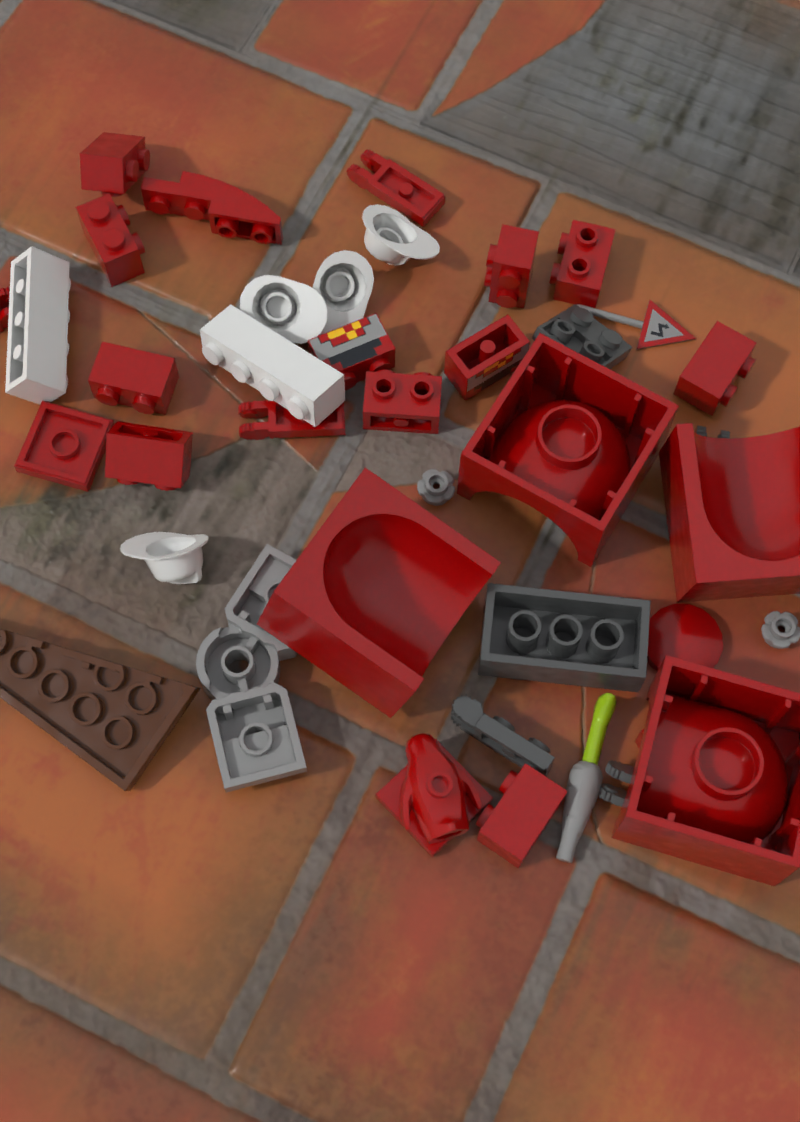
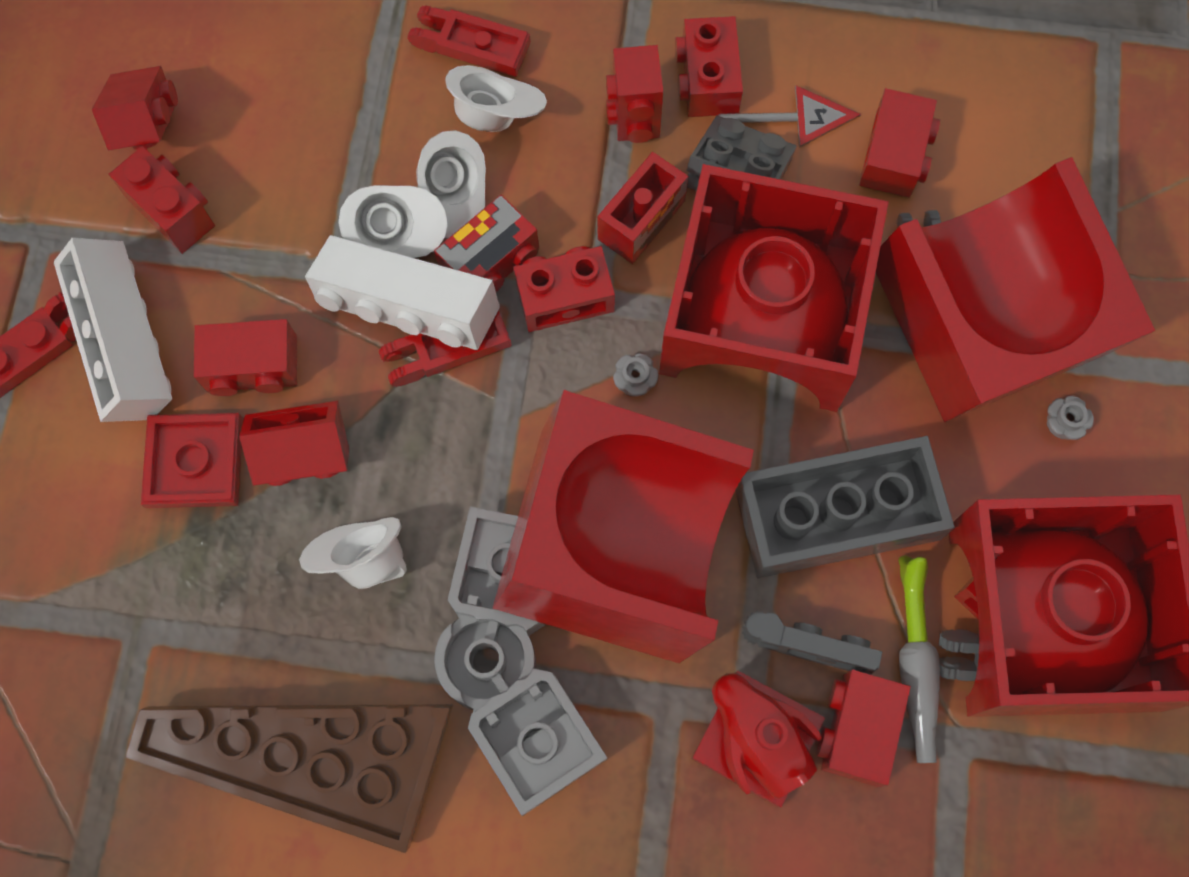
camera: 15 degrees left, 5 degrees up
red slope [141,171,283,245] -> none
red dish [647,604,723,670] -> none

